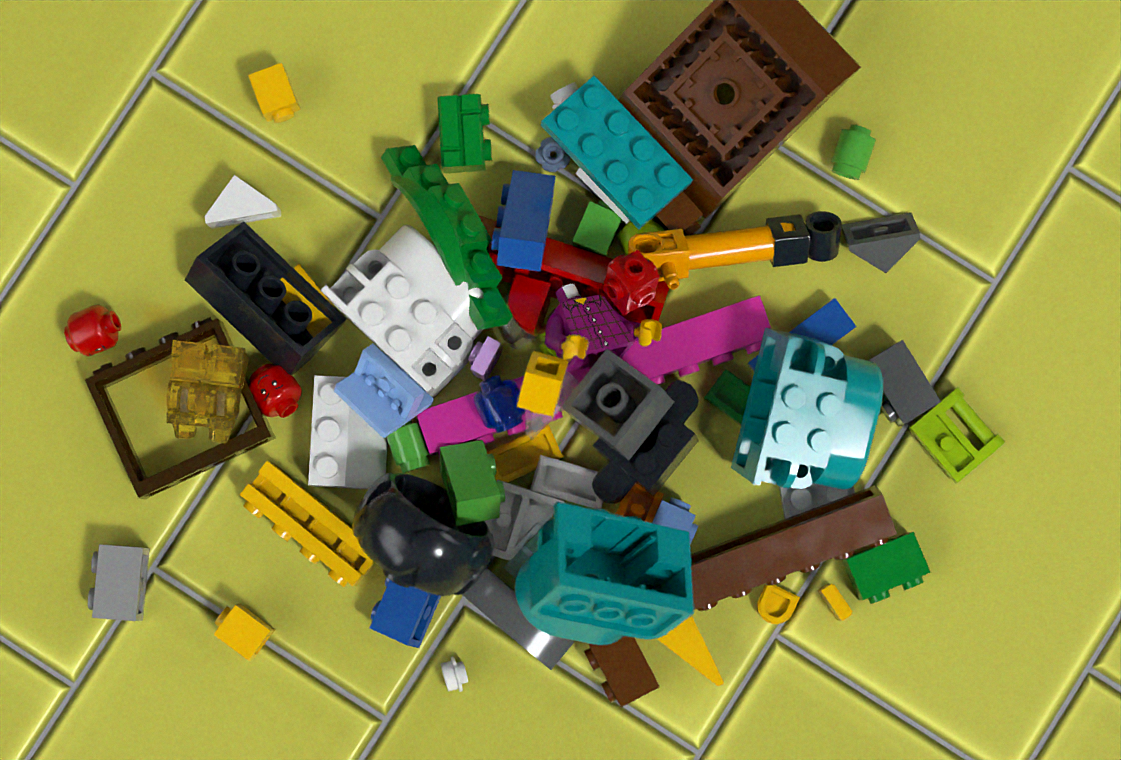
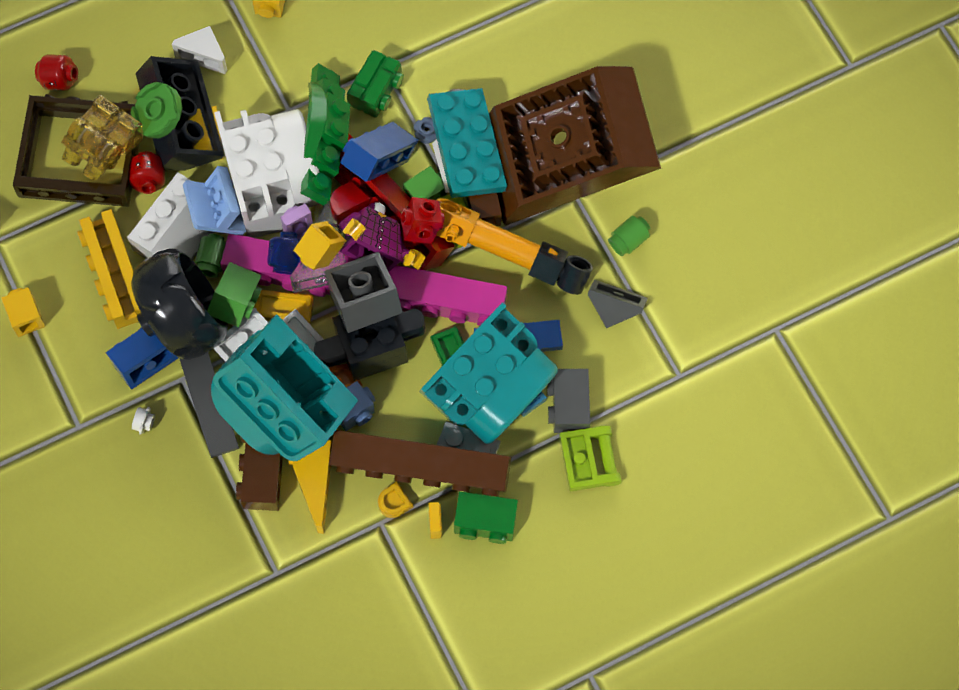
camera: 25 degrees right, 15 degrees down
none -> bright green tile [131,82,182,139]

